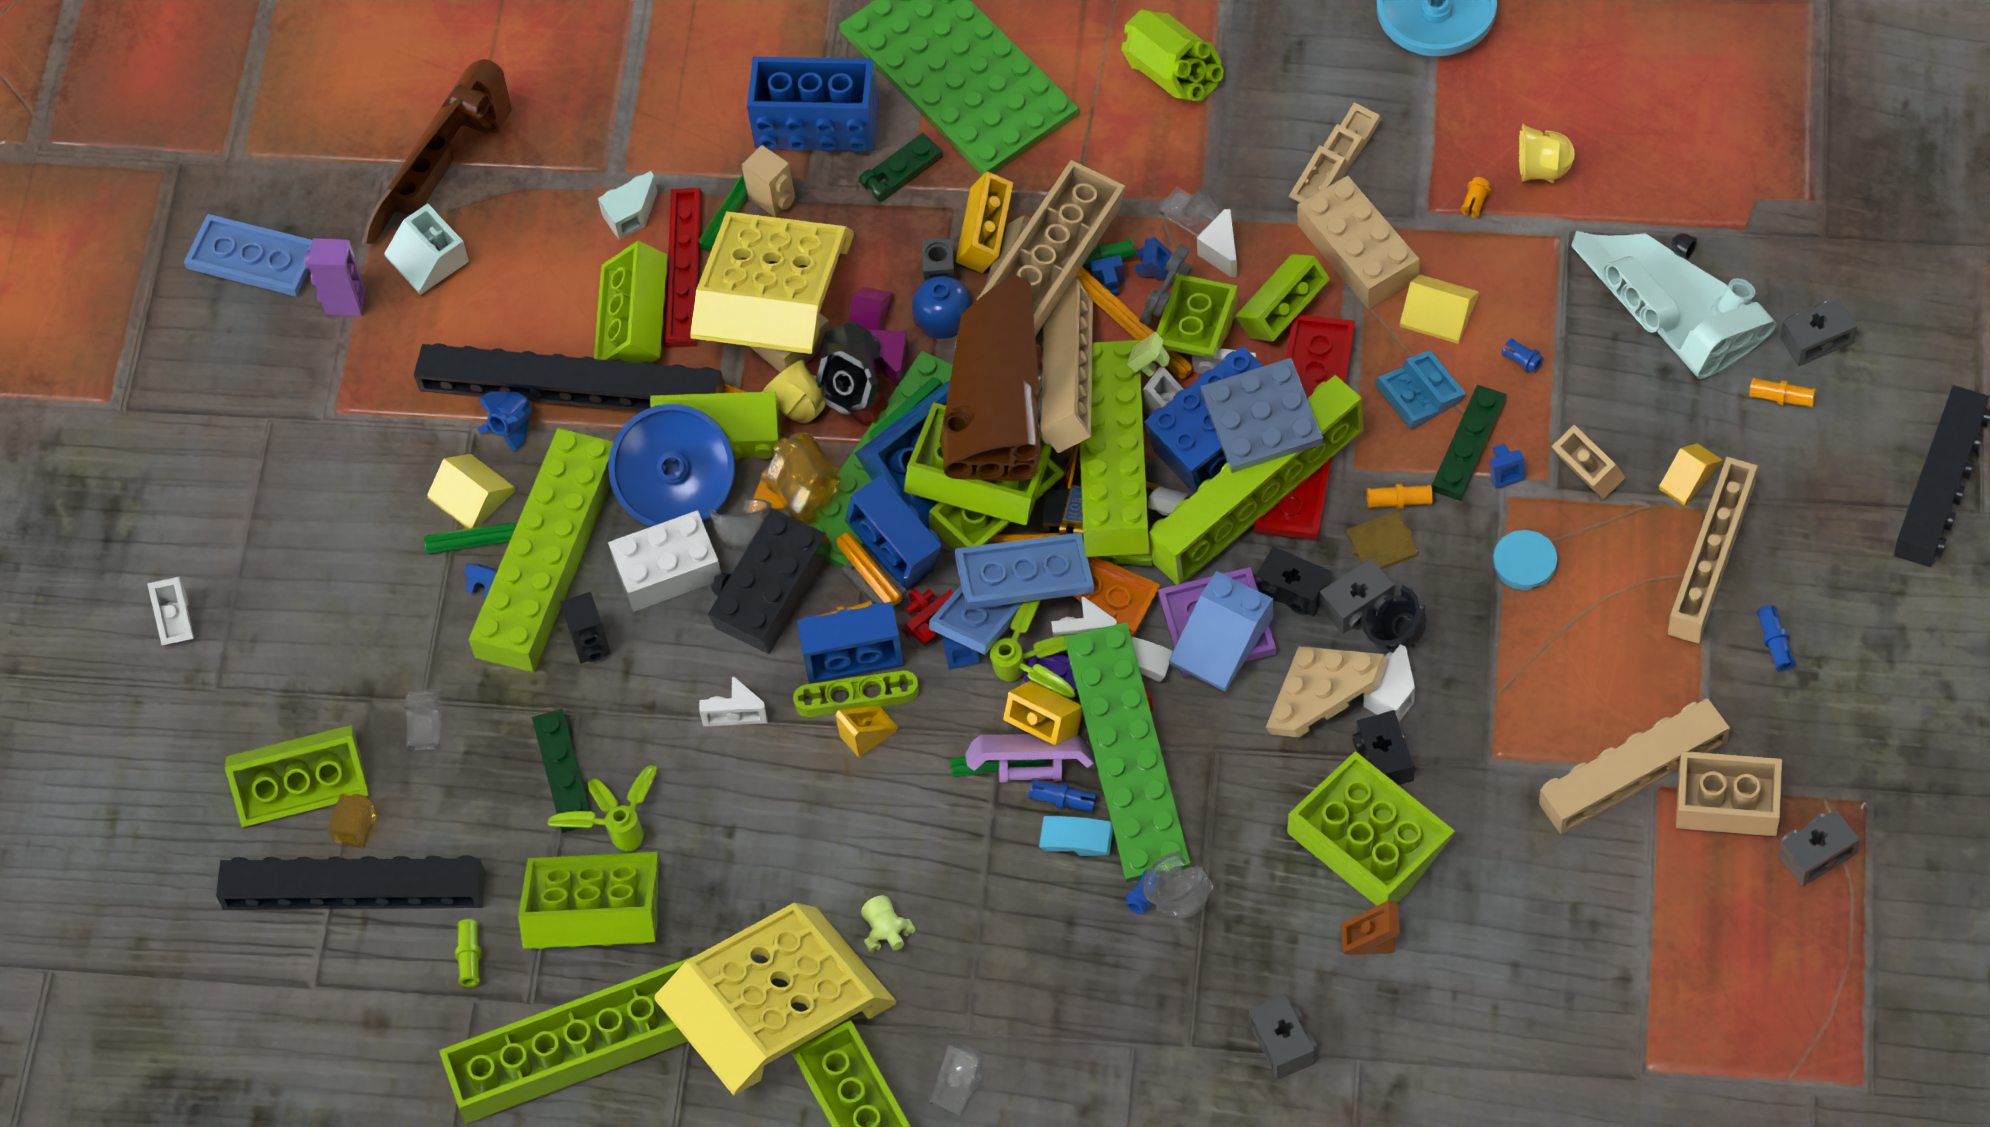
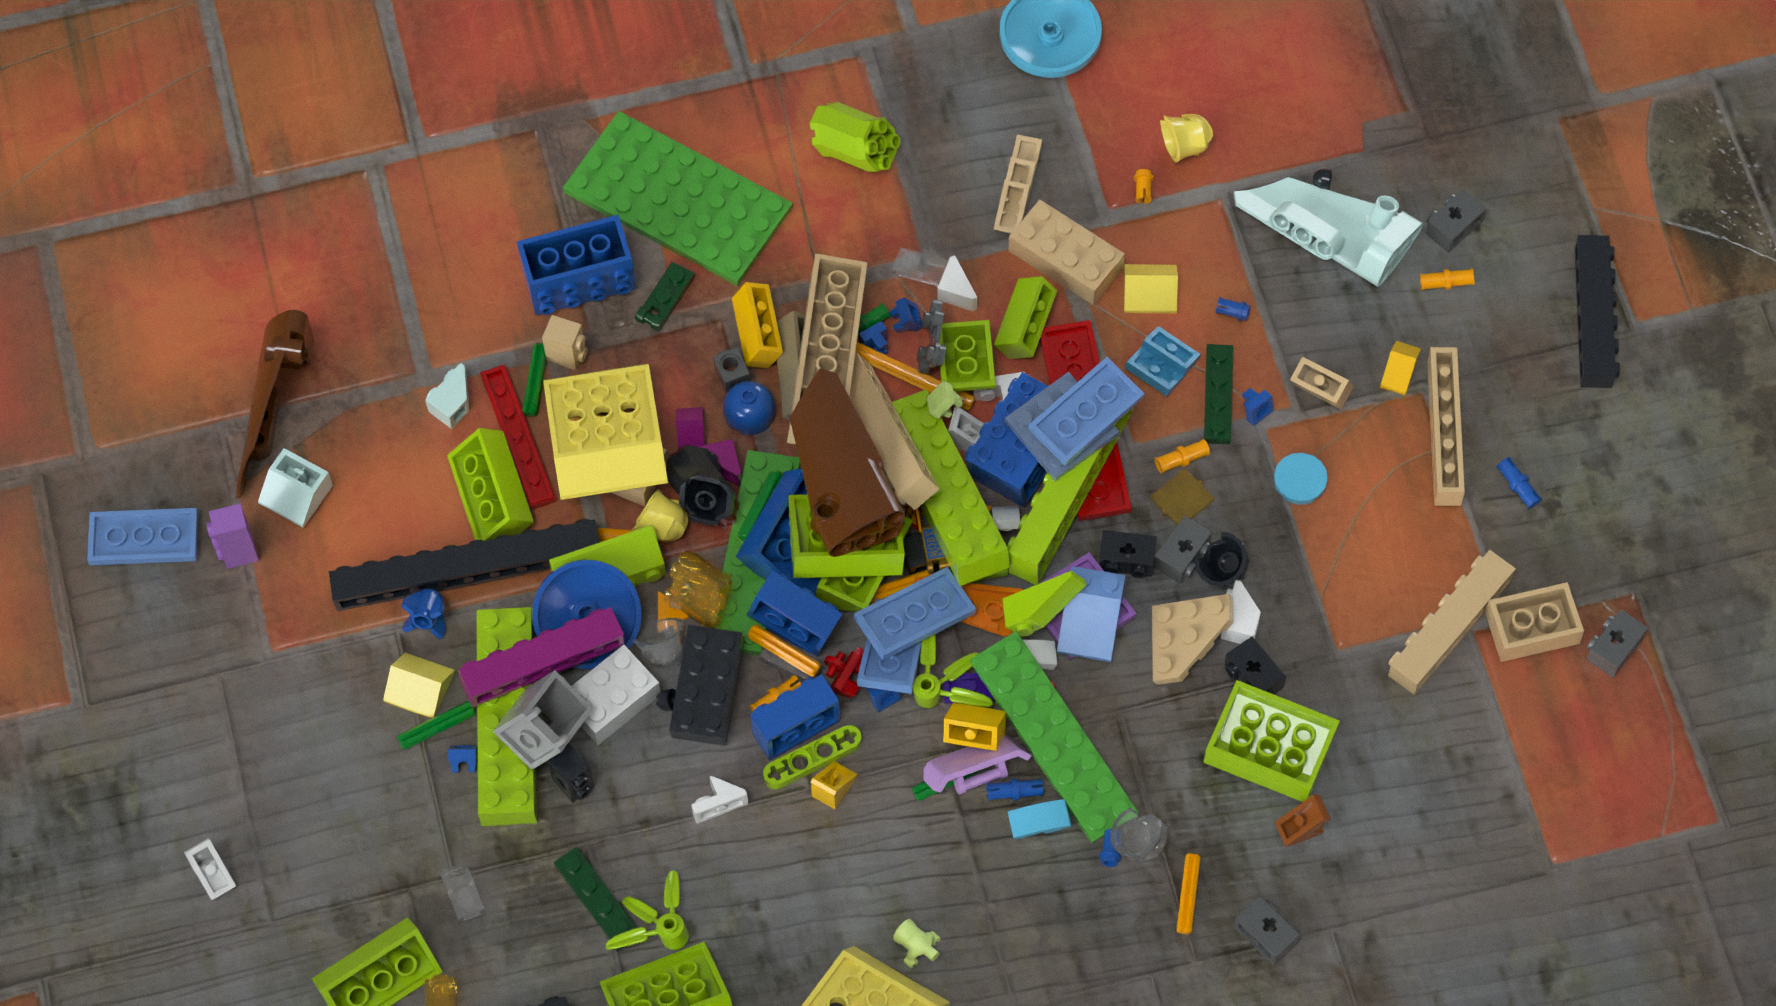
camera: 25 degrees left, 5 degrees up
white slope [1052,597,1117,637] -> none
none -> magenta brick [459,607,624,708]
none -> light grey container [493,670,594,770]
none -> lime slope [1002,571,1086,637]
none -> medium blue plate [1028,357,1145,466]
none -> light orange axle [1176,853,1200,934]

